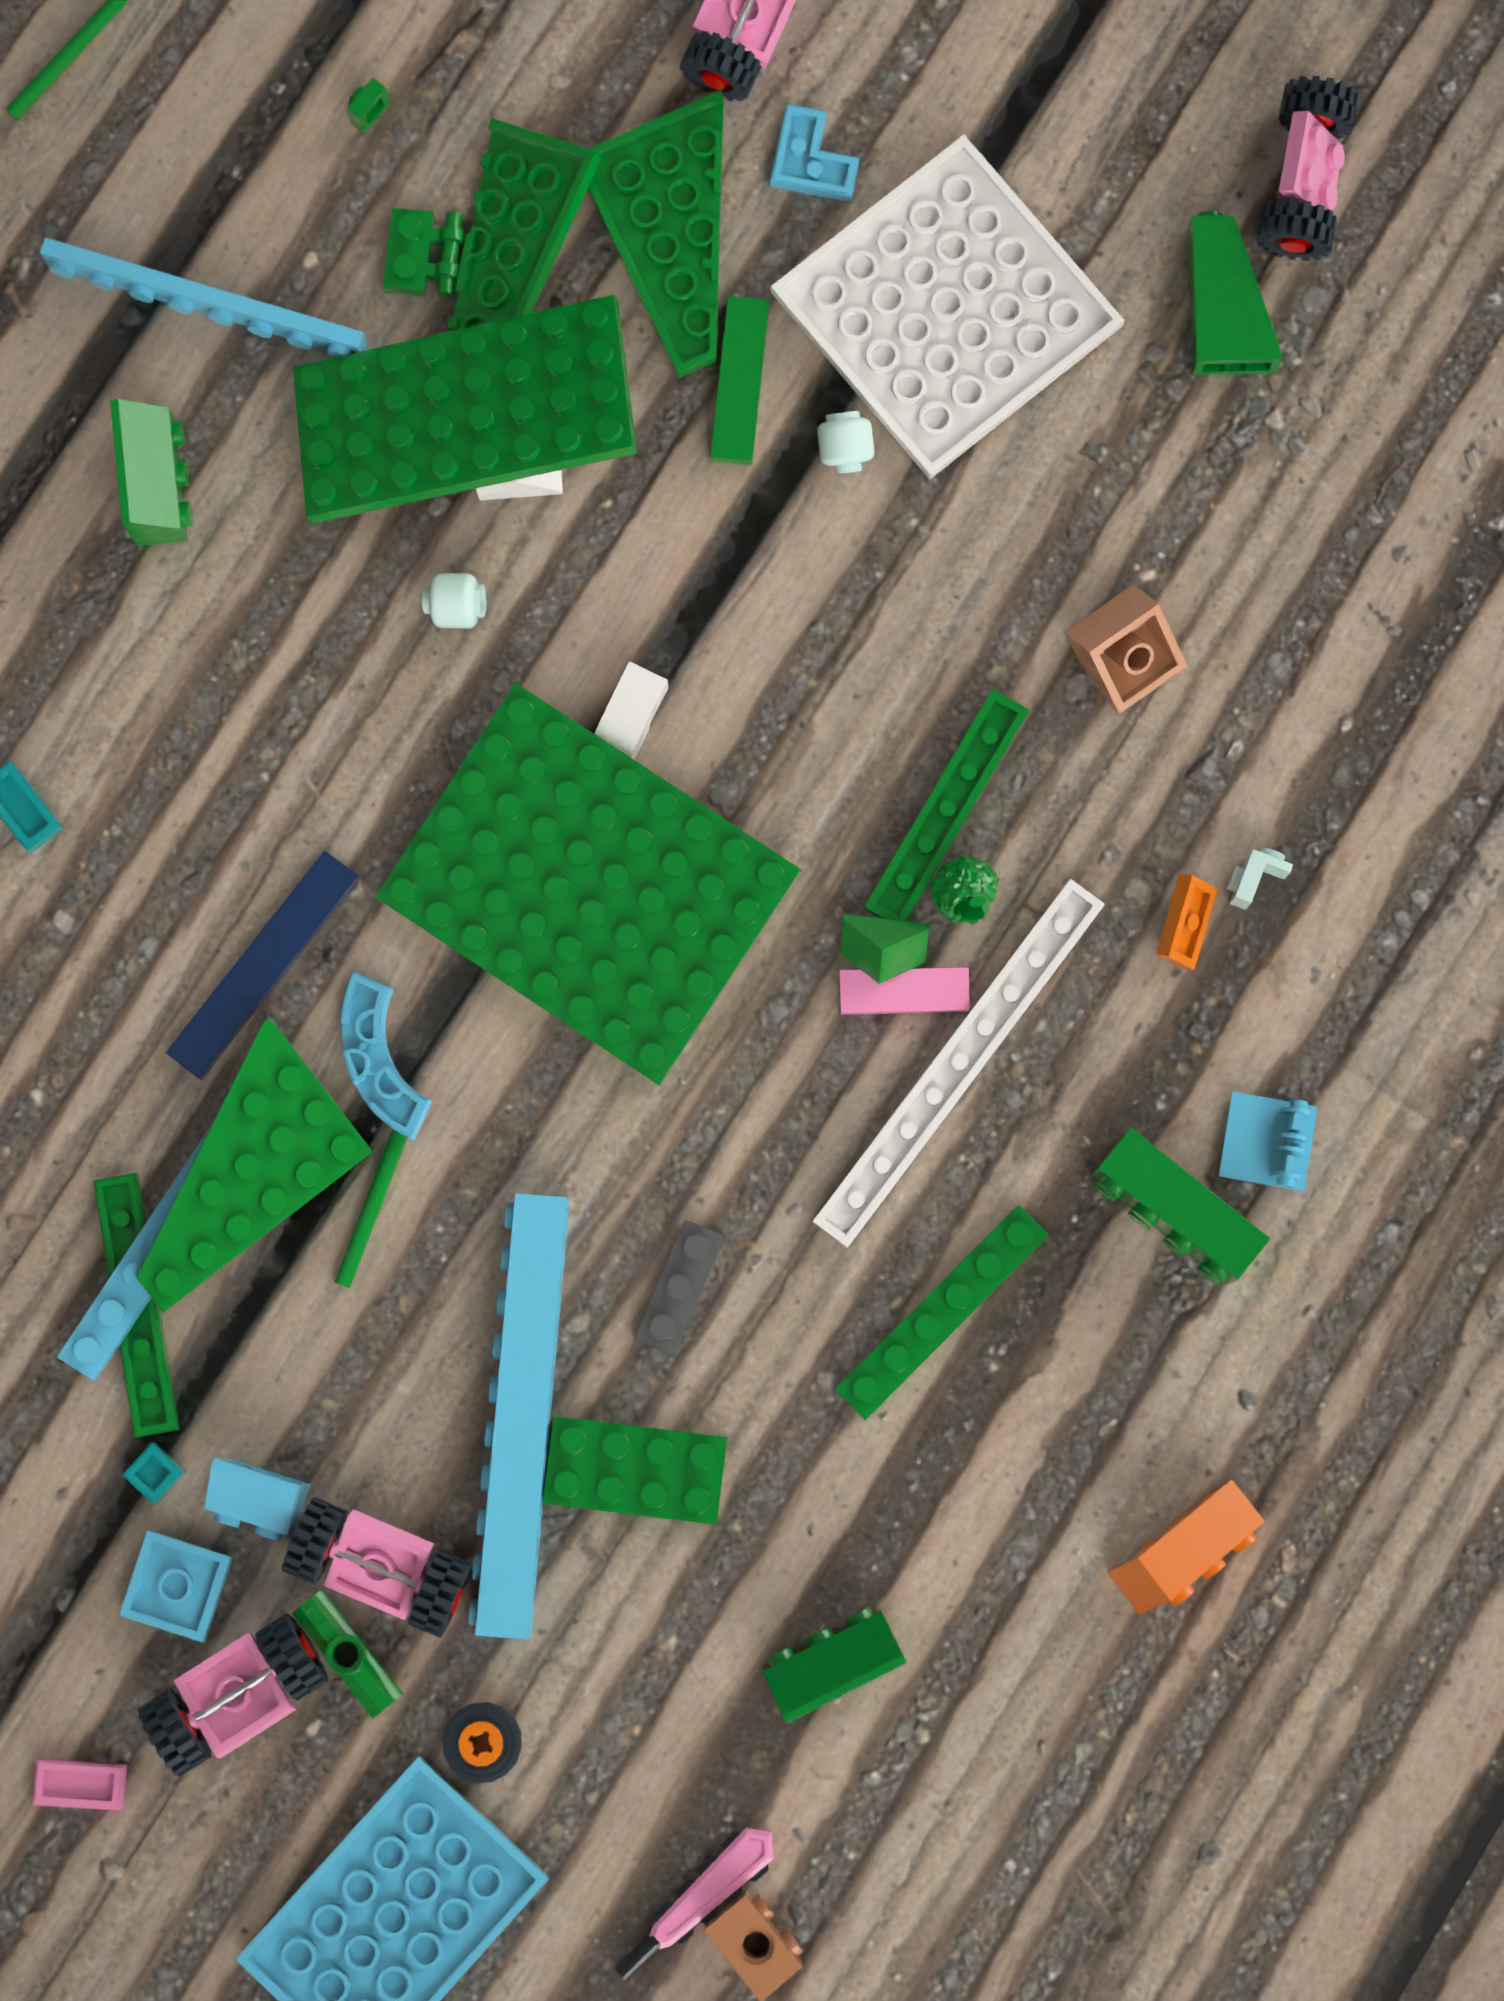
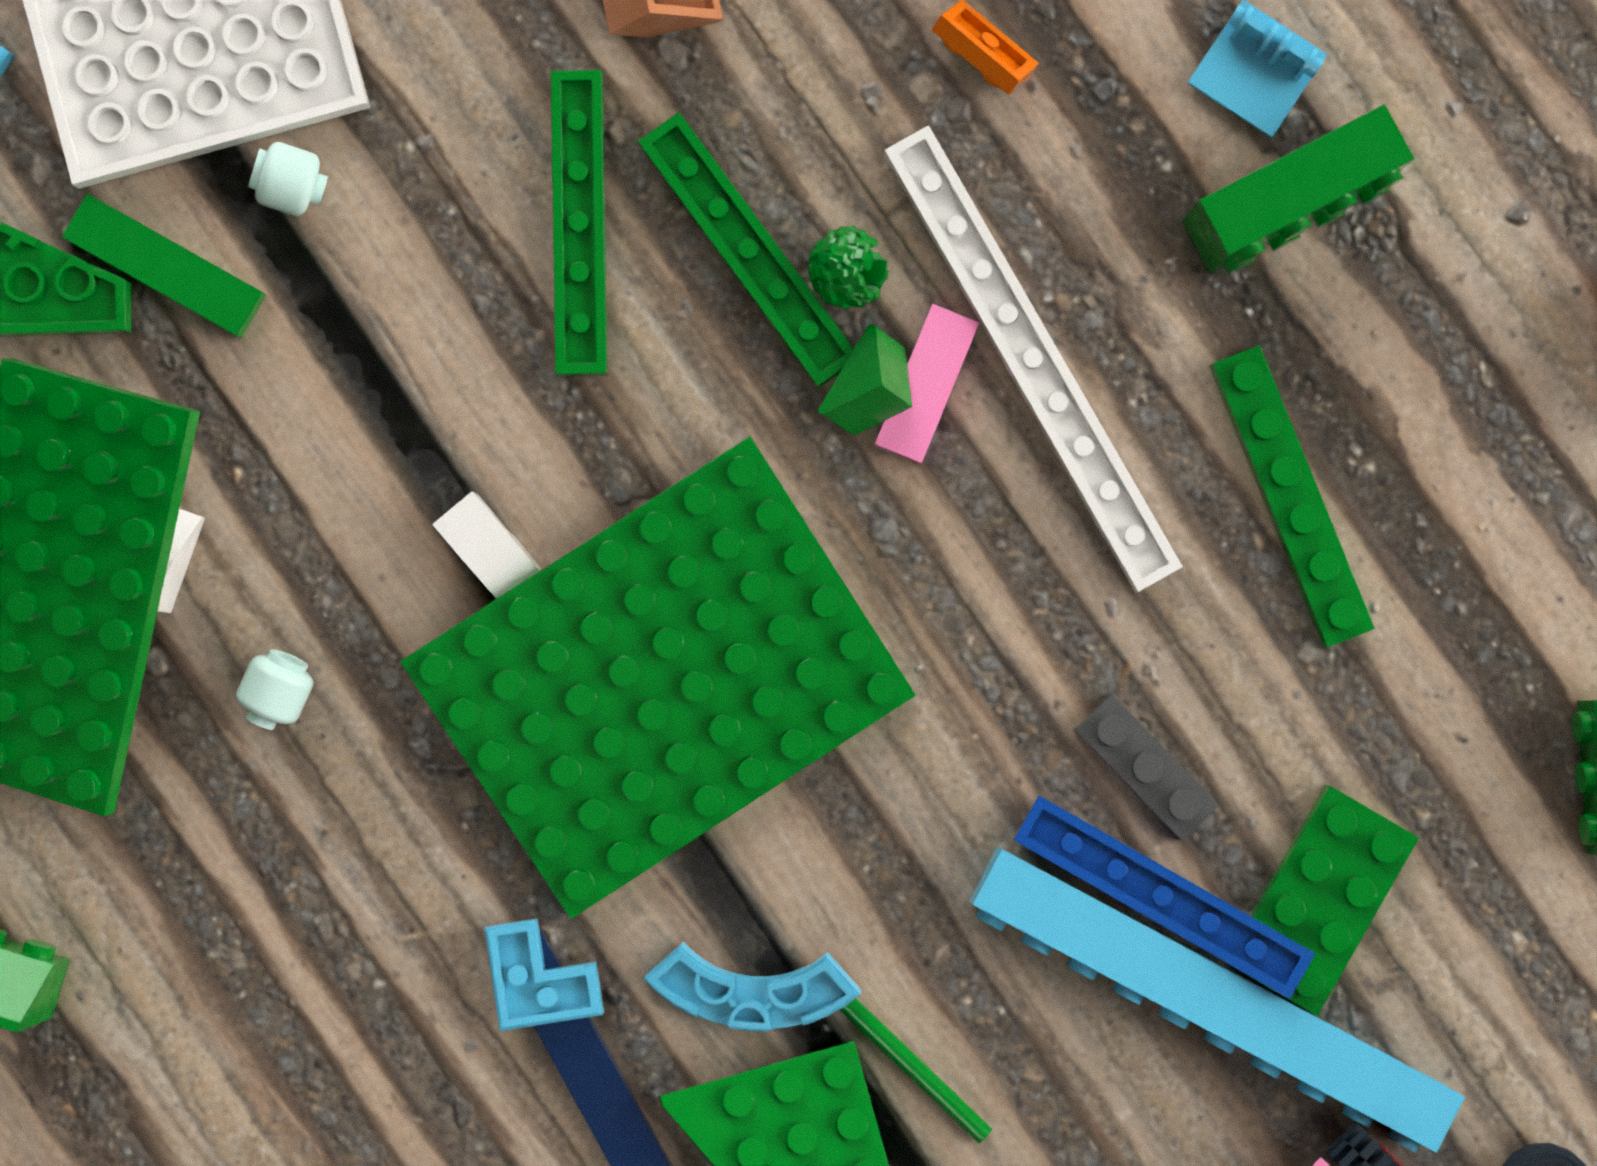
camera: 70 degrees left, 5 degrees up
none -> medium azure tile [484,918,604,1031]
none -> green plate [551,70,608,377]
none -> blue plate [1014,795,1316,999]

